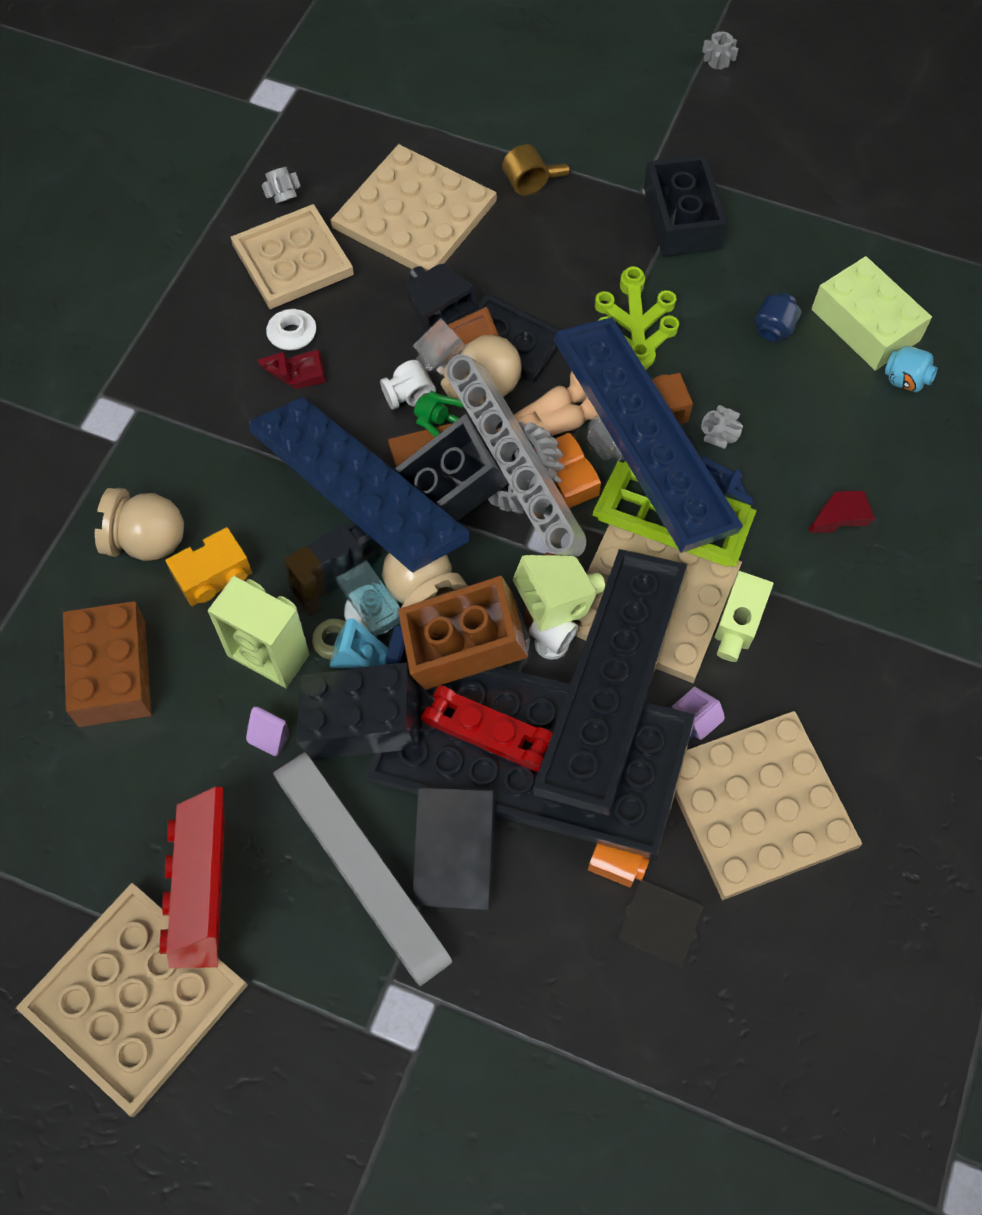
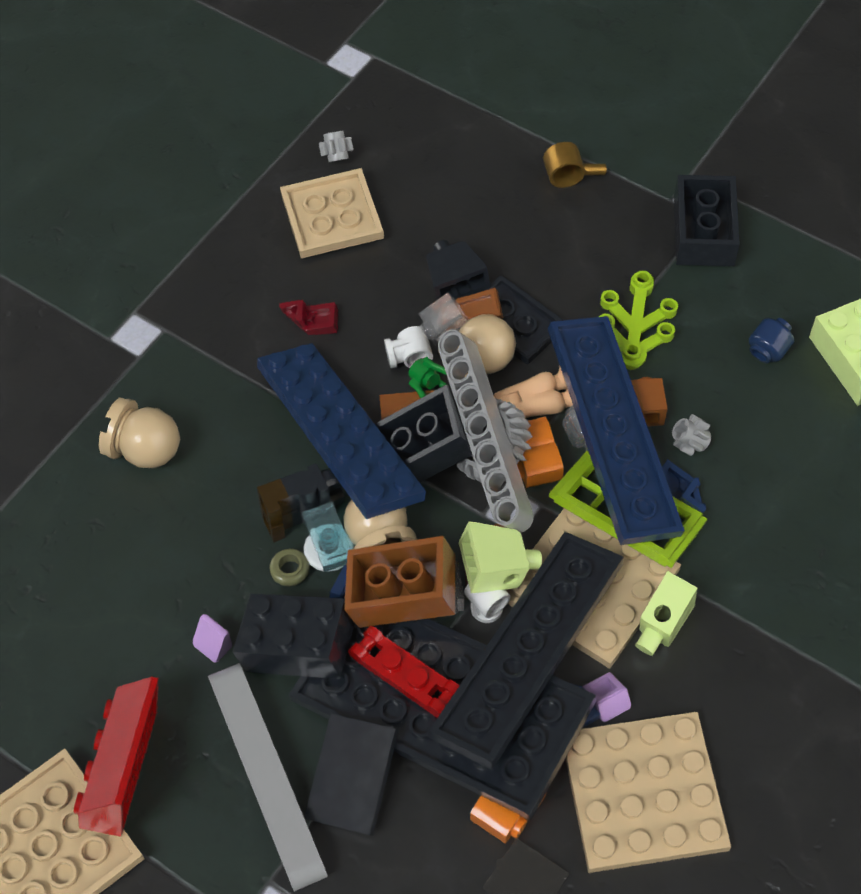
camera: 15 degrees right, 5 degrees down
dark orange brick [63,601,151,727] -> none
light orange brick [165,527,253,607] -> none
yellowish green brick [208,575,310,689] -> none
white piece [266,309,316,351] -> none
medium azure slope [329,618,389,669] -> none
tan plate [331,144,497,271] -> none
light grey gear [702,31,738,69] -> none
dark red slope [808,491,875,533] -> none

